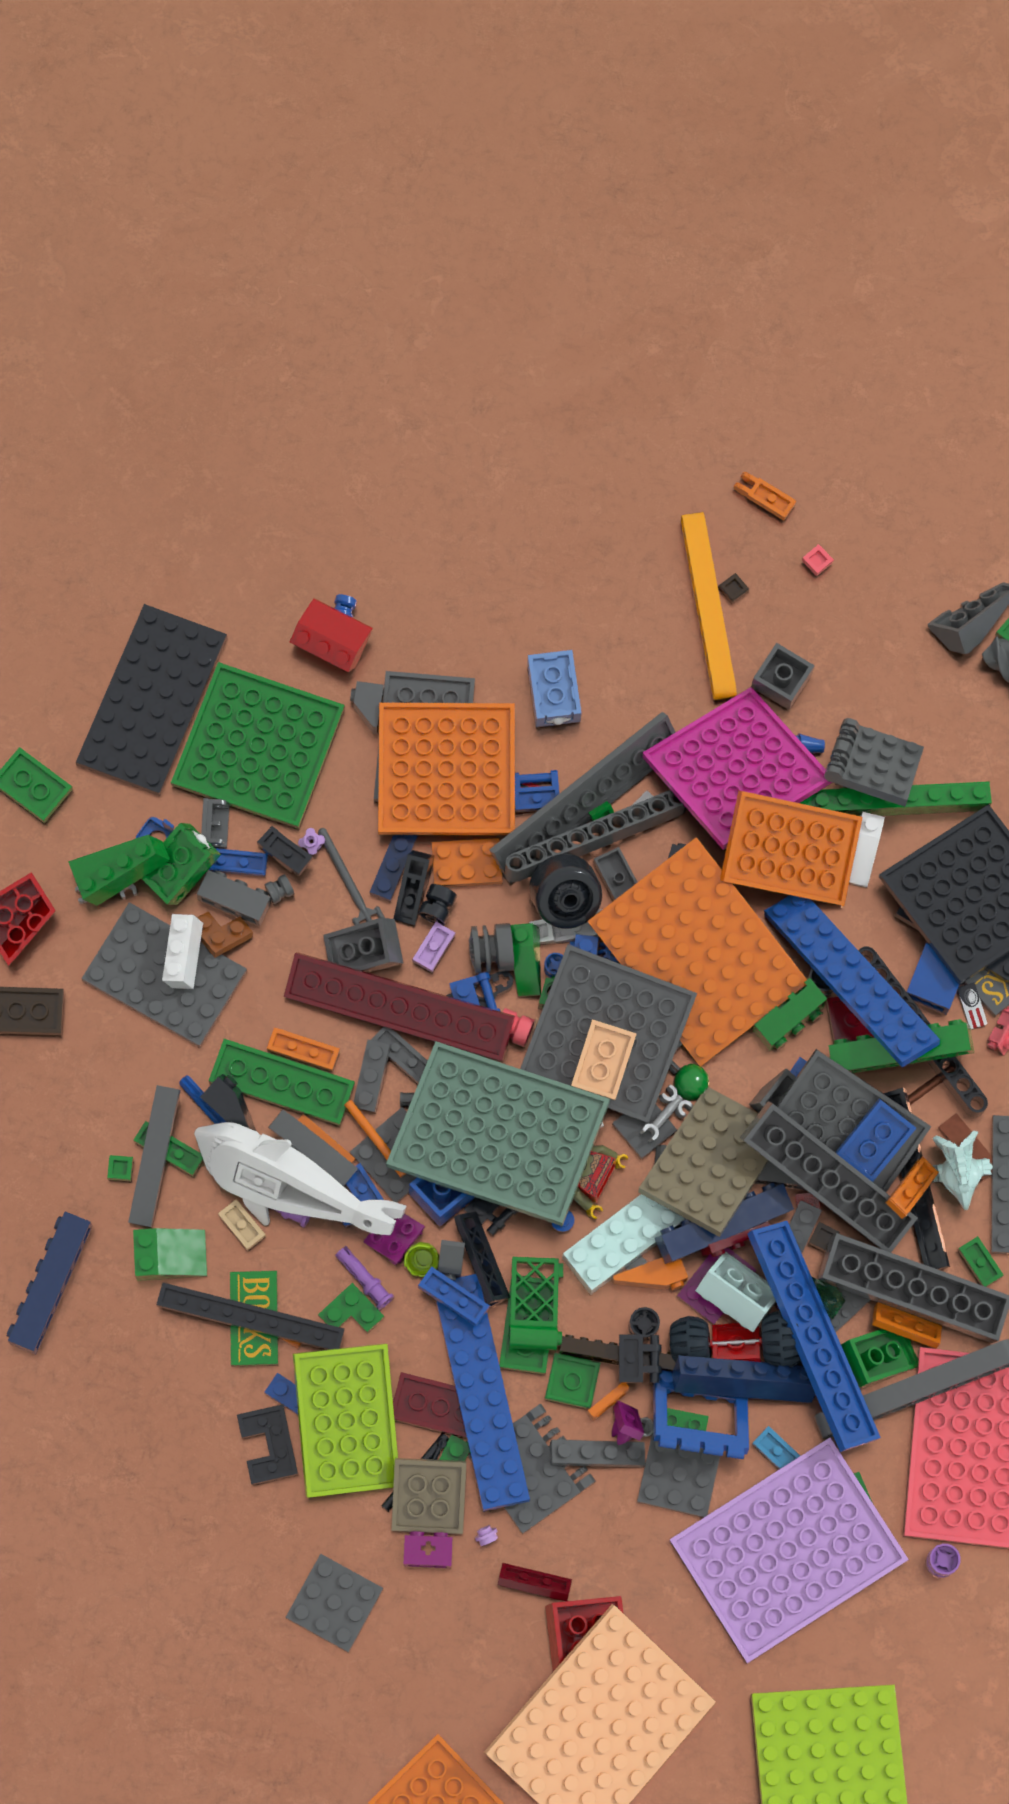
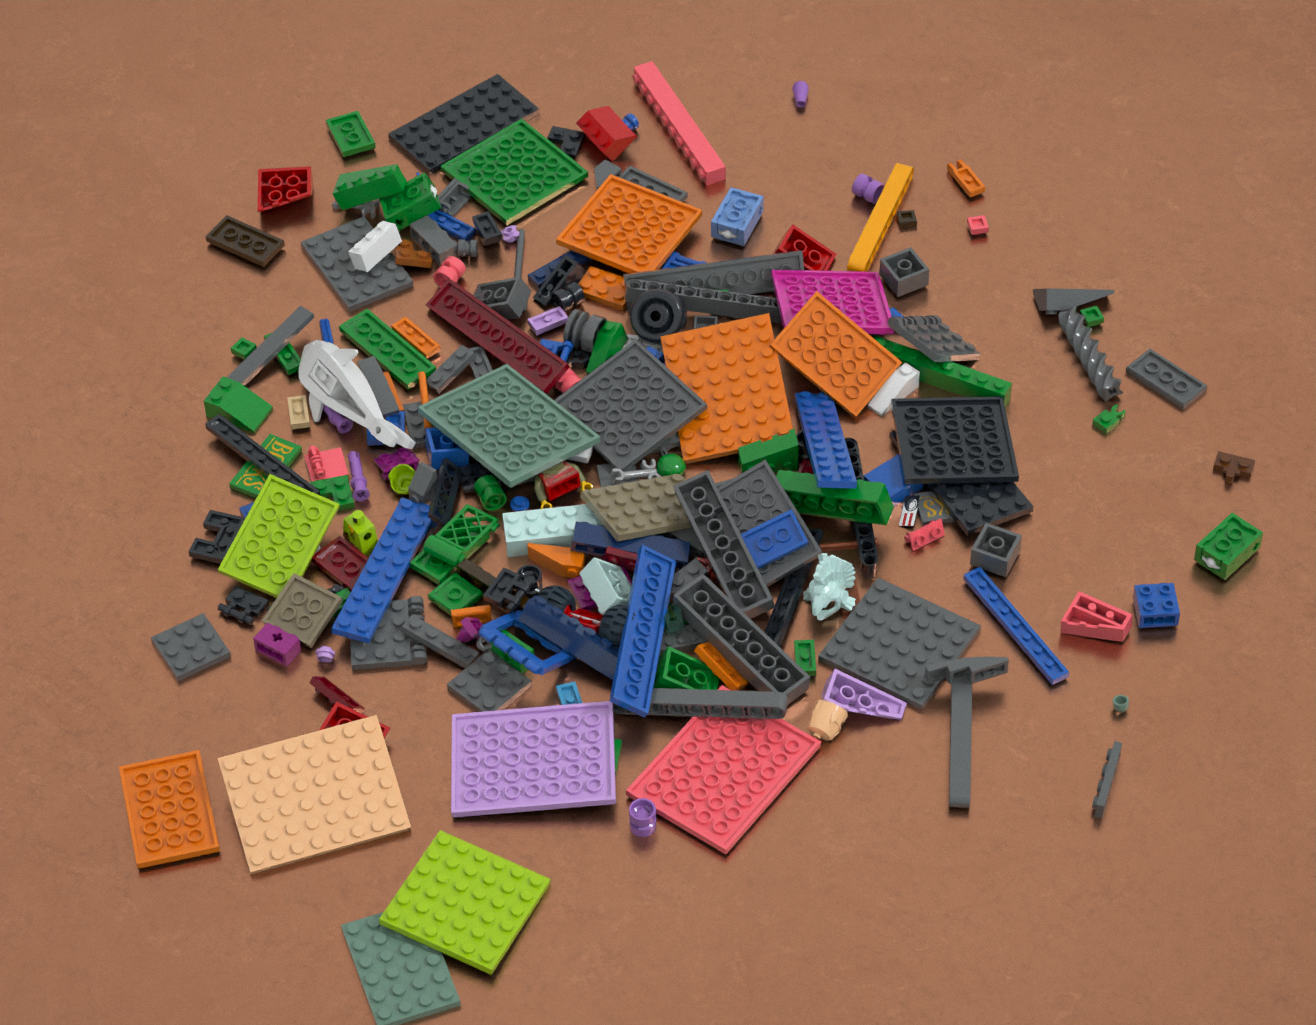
camera: 35 degrees right, 25 degrees down
dark blue brick [6,1211,92,1355] -> none
black slope [200,1074,256,1131] -> none
blue plate [418,1266,490,1326] -> none
light nougat plate [571,1019,636,1100] -> none
orange tile [885,1156,939,1219] -> none
none -> black plate [218,586,269,625]
none -> coral hinge [304,446,349,481]
none -> lime torso [343,510,378,556]
none -> coral wheel [433,256,466,288]
none -> green wheel [474,475,507,511]
none -> black plate [547,126,586,160]
none -> coral brick [632,61,726,185]
none -> red slope [773,224,837,271]
none -> medium lavender cone [792,81,809,107]
none -> medium lavender wheel [852,173,885,204]

